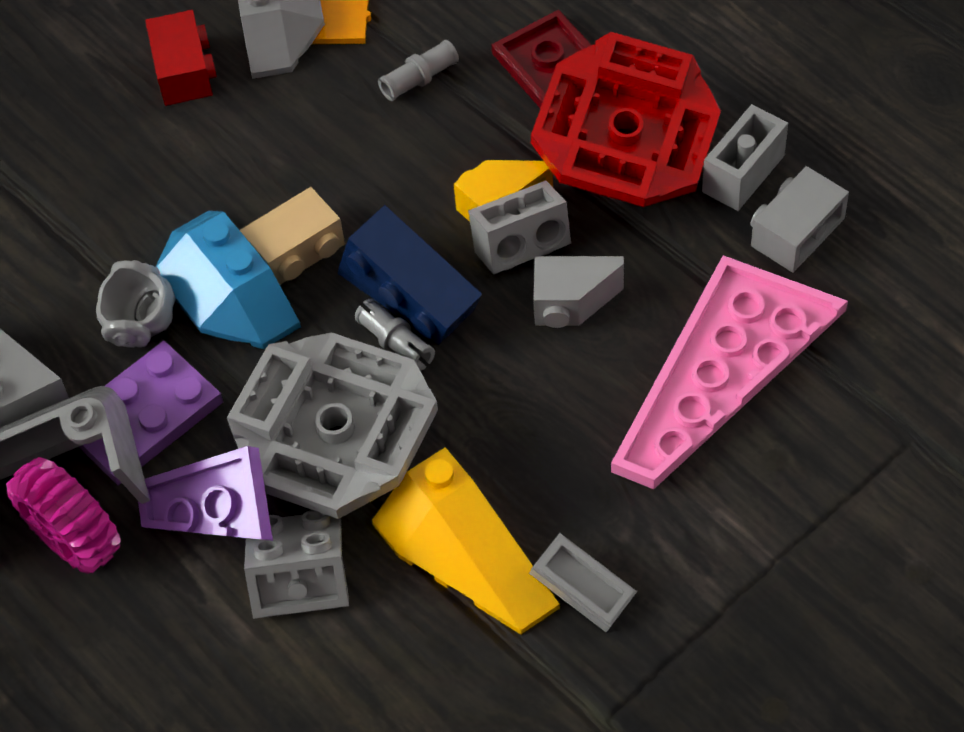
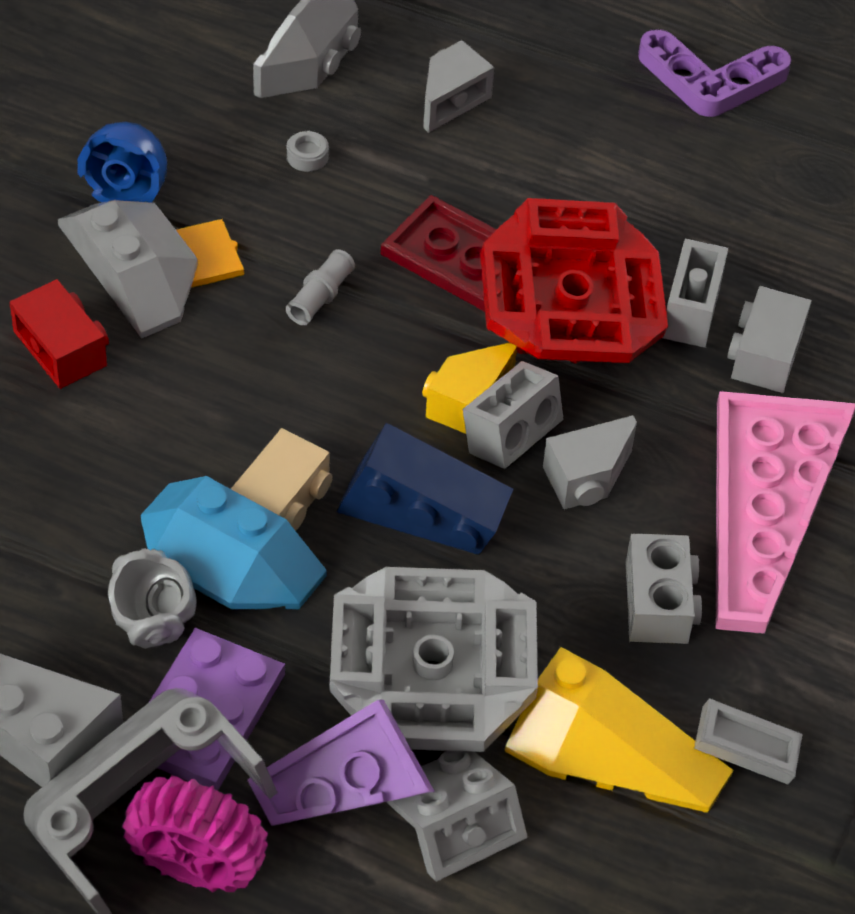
camera: 30 degrees left, 5 degrees down
light grey pin [355,299,435,371] -> none
none -> light grey brick [626,534,702,644]

